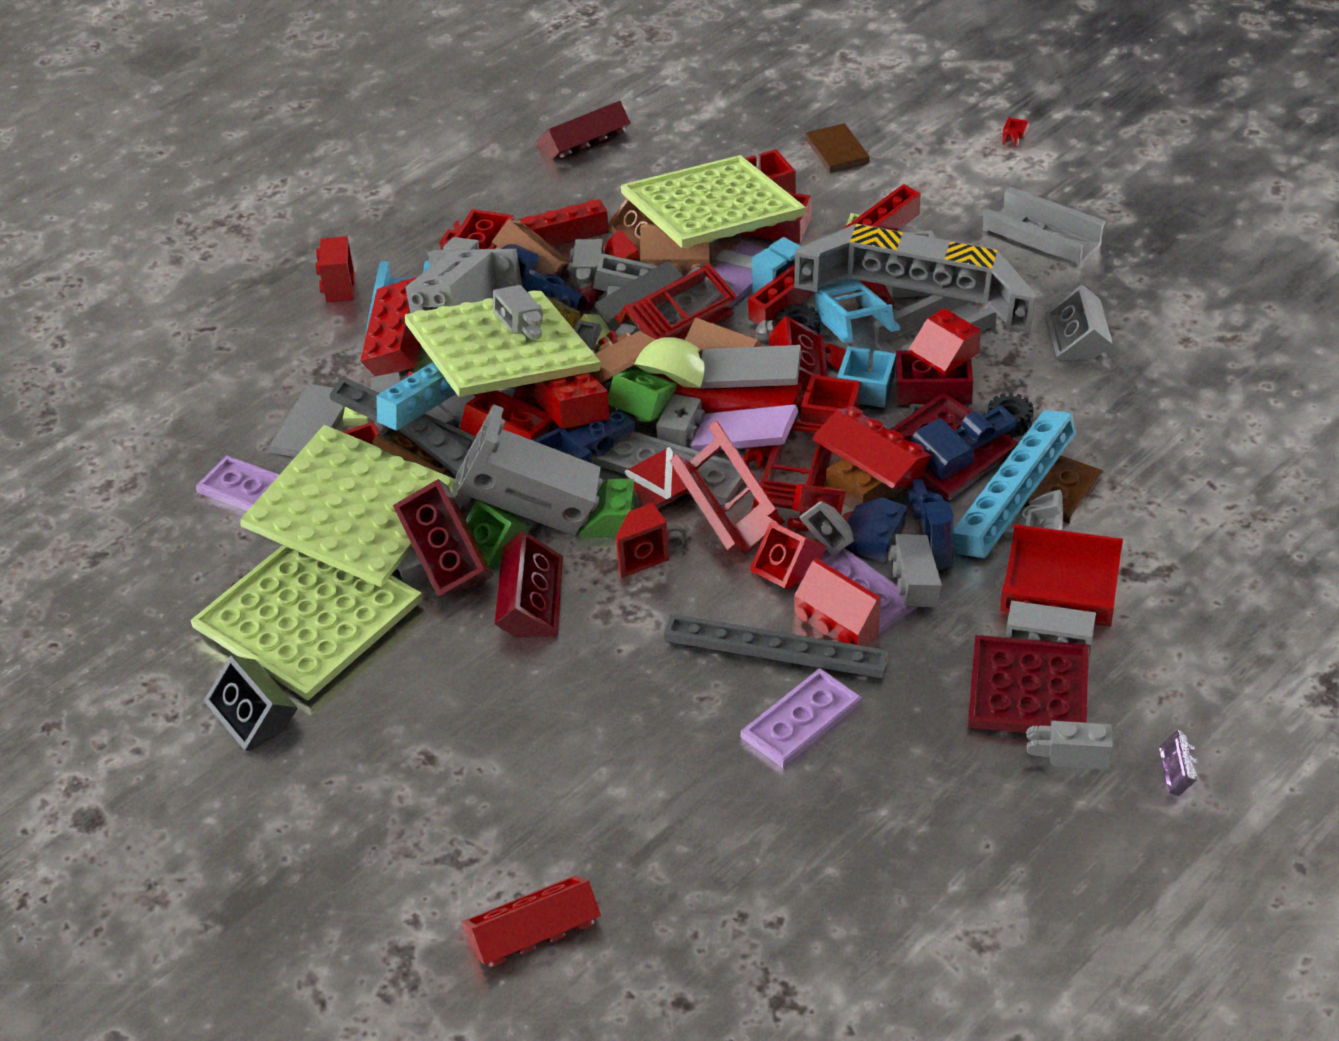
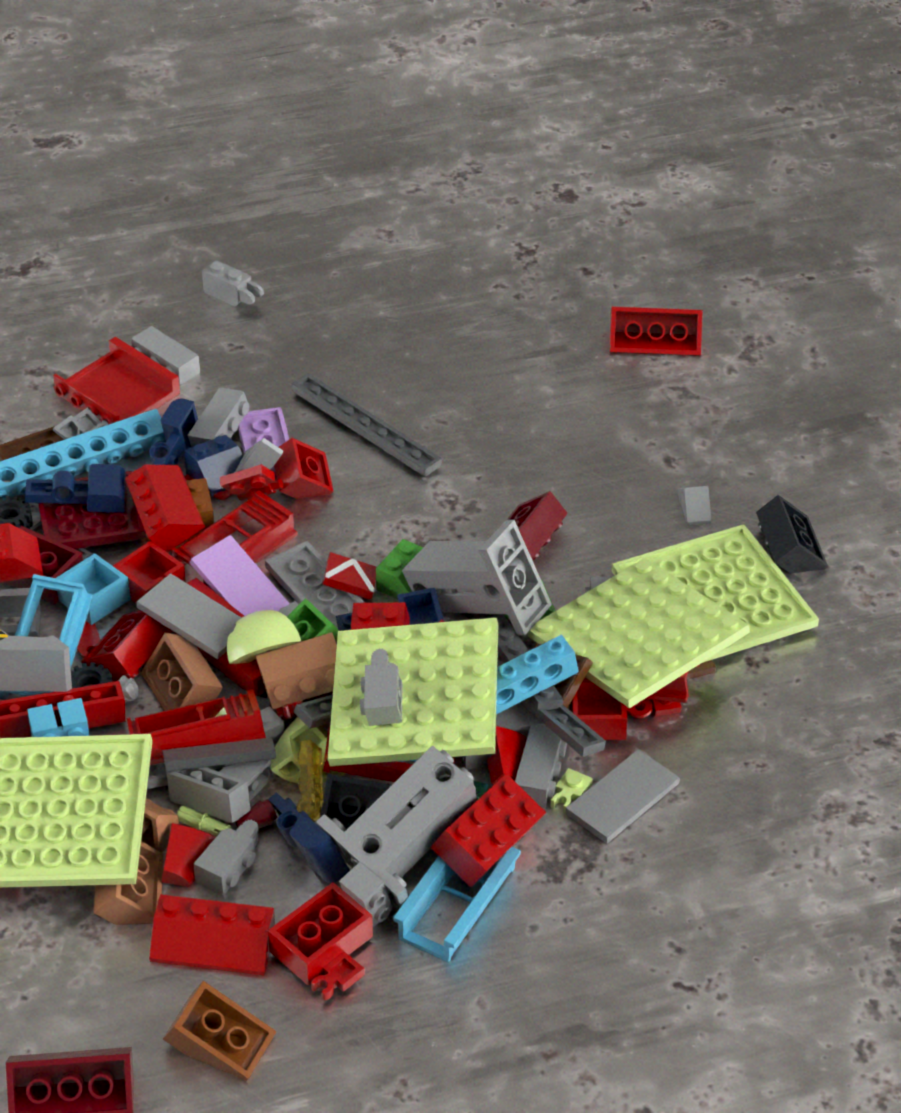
camera: 155 degrees left, 0 degrees up
lavender tile [196,455,279,511] -> none
red piece [315,236,355,303] -> none
dark red slope [393,479,494,598] -> none
nougat slope [492,220,570,276] -> none
red slope [616,503,669,578] -> none
light grey plate [667,524,686,551] -> none
piece [670,421,785,555] -> none
lavender tile [741,668,862,768] -> none
slope [794,558,880,647] -> none
dark red plate [968,635,1089,733] -> none
clear purple plate [1159,730,1197,797] -> none
none -> dark orange slope [163,981,277,1081]
none -> light grey slope [677,486,711,526]

